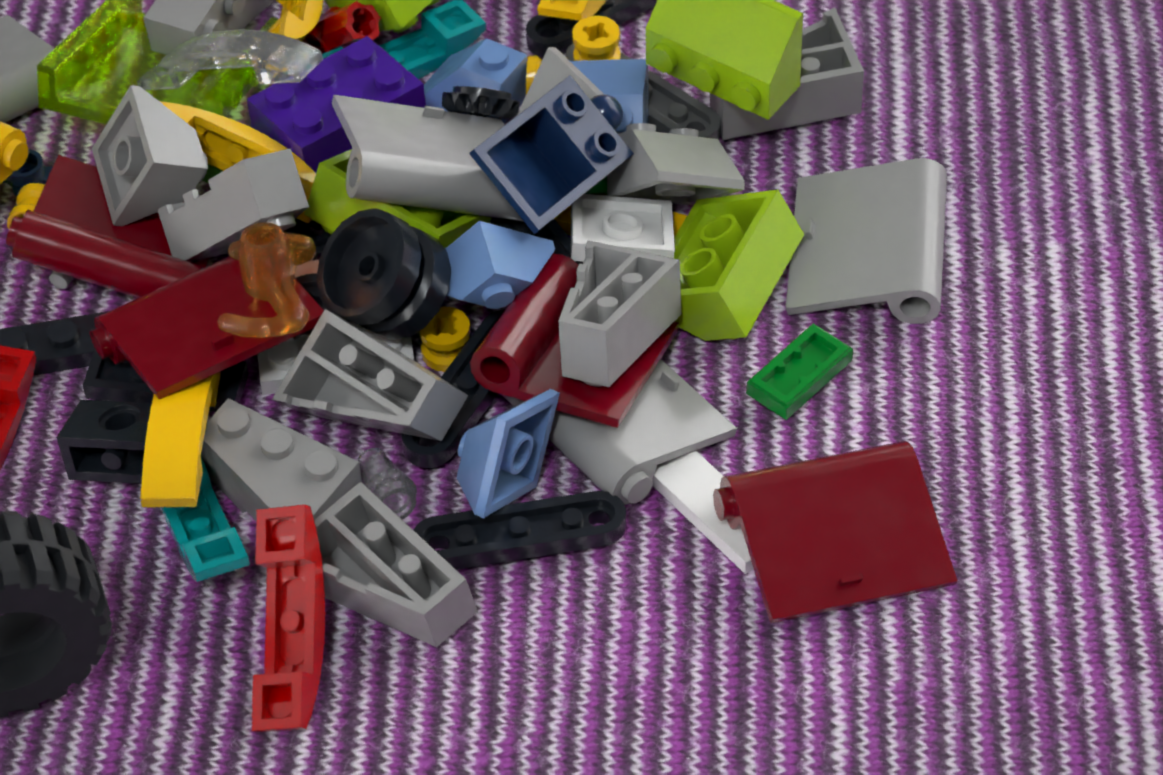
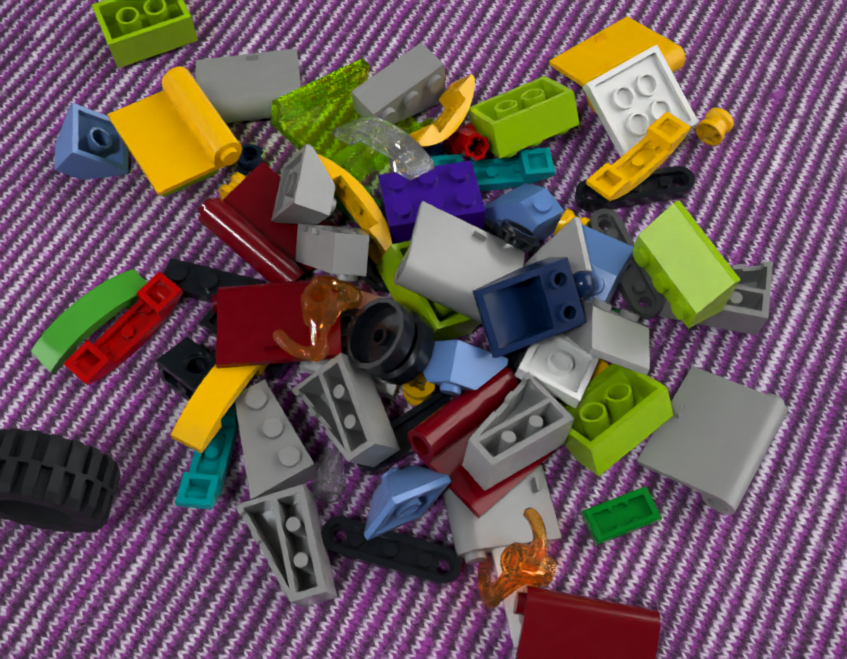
camera: 25 degrees right, 15 degrees up
red slope [252,504,325,732] -> none
yellow wheel [572,16,621,61] -> none
none -> clear orange piece [478,507,556,609]

